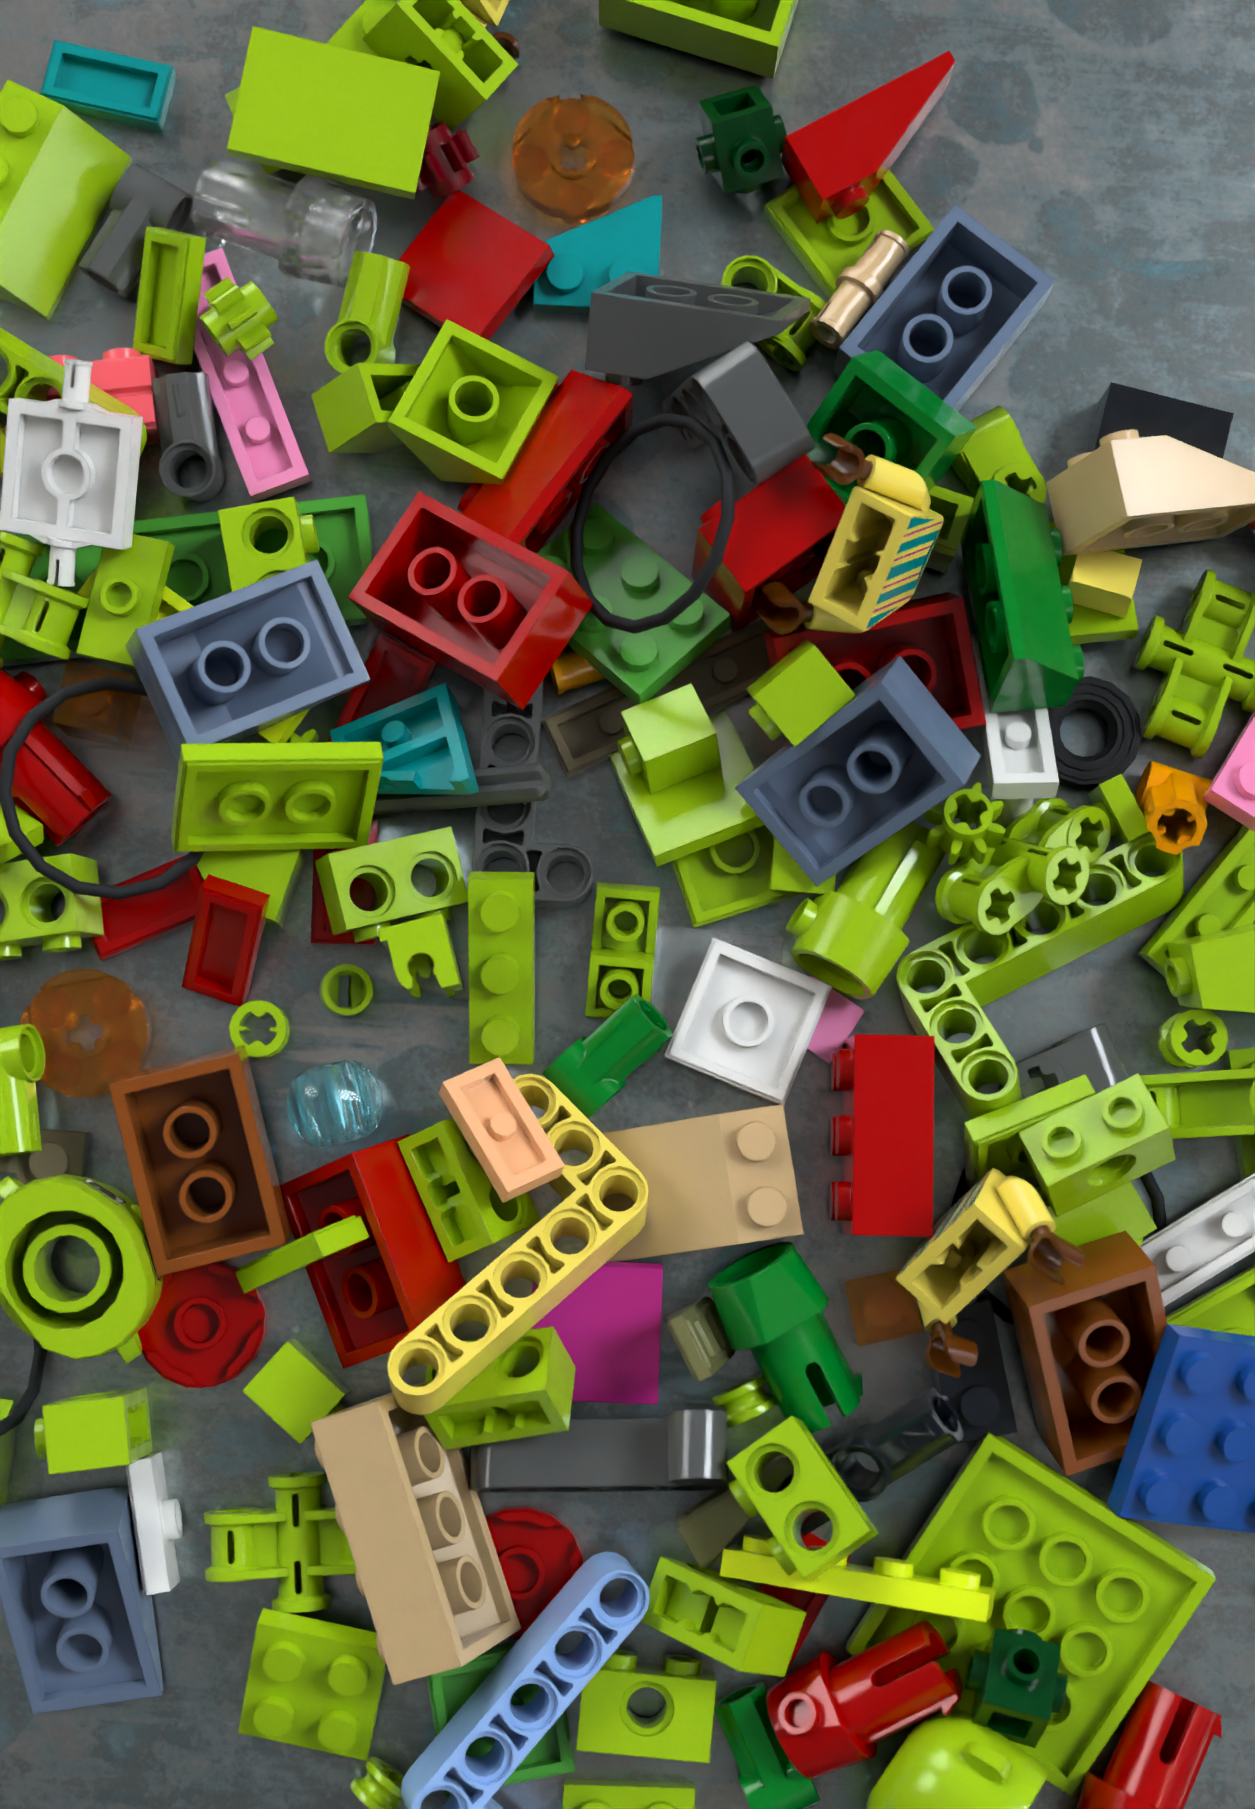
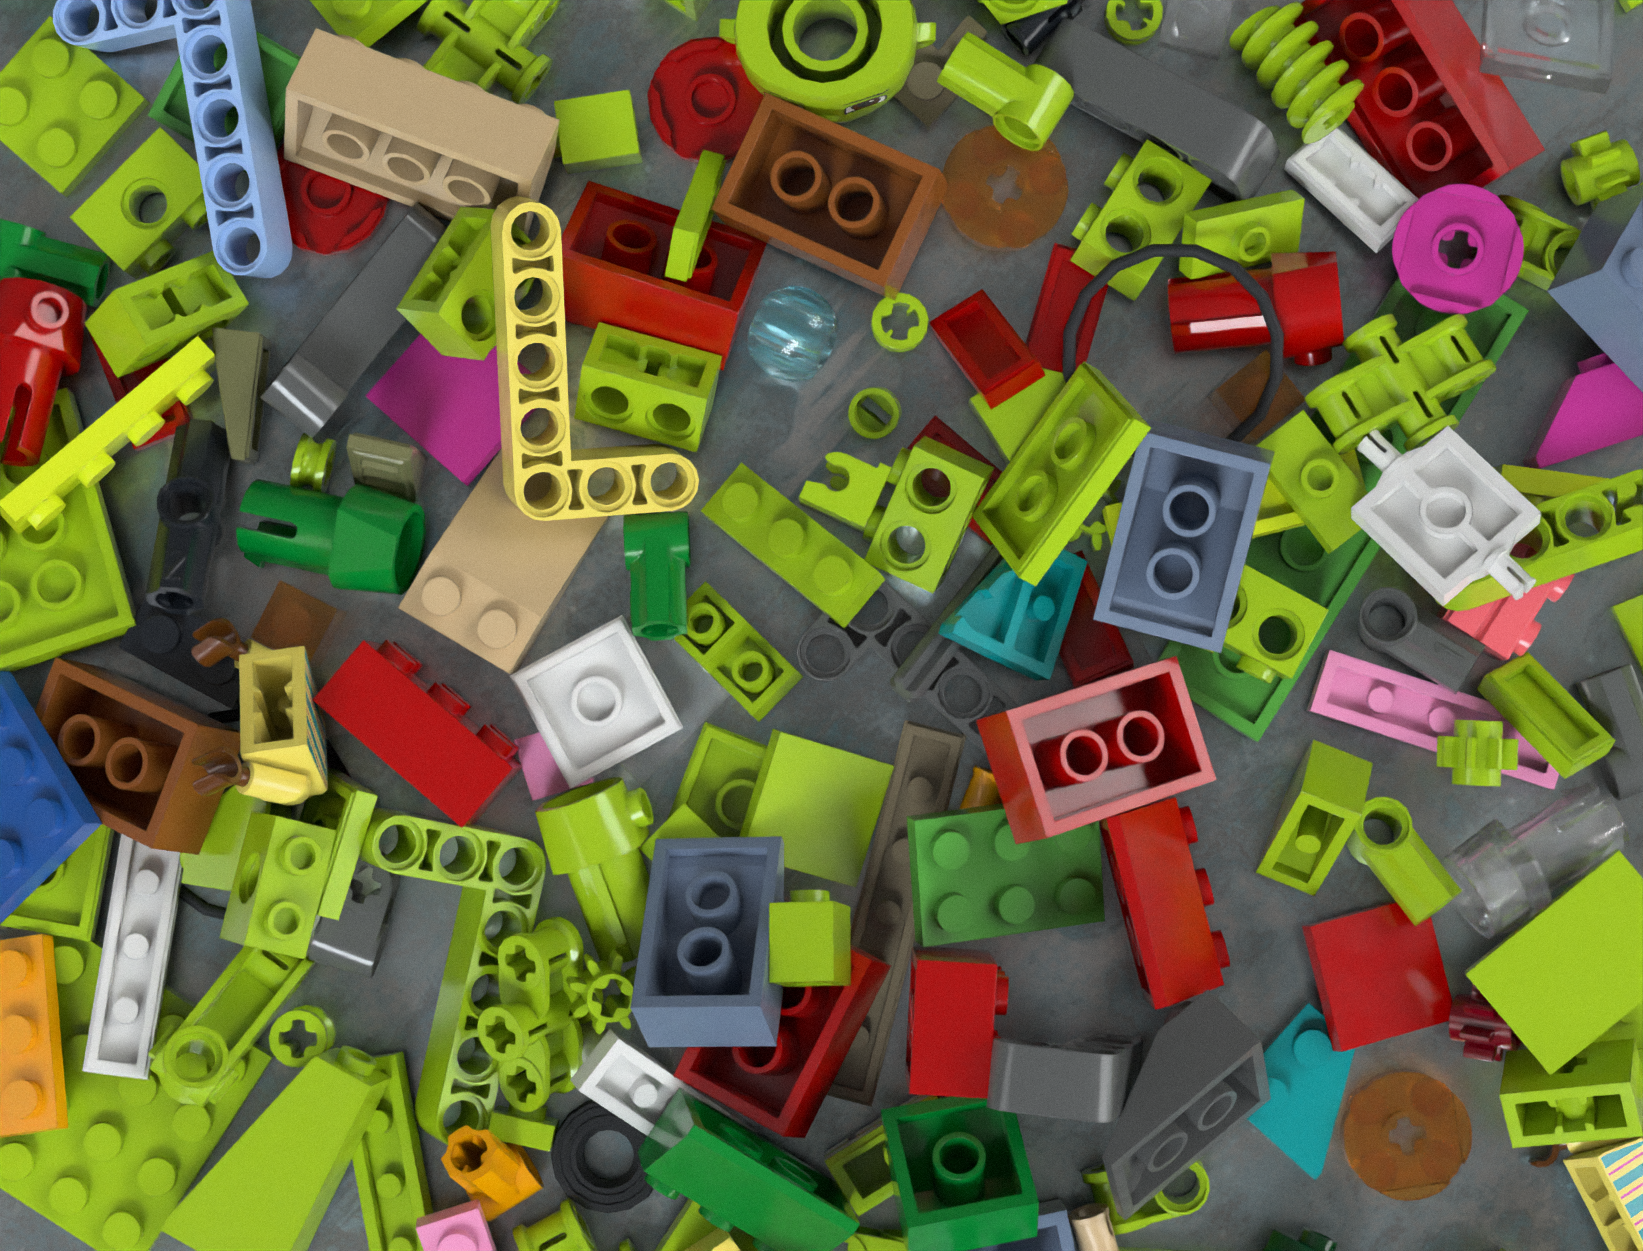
camera: 135 degrees right, 5 degrees up
lime slope [387,319,559,485] -> none
light nougat plate [439,1057,565,1203] -> none
black piece [570,413,735,634] -> none
lime brick [617,683,722,794] -> none
lime brick [726,1416,879,1580] -> none
light yellow torso [755,433,944,635] -> none

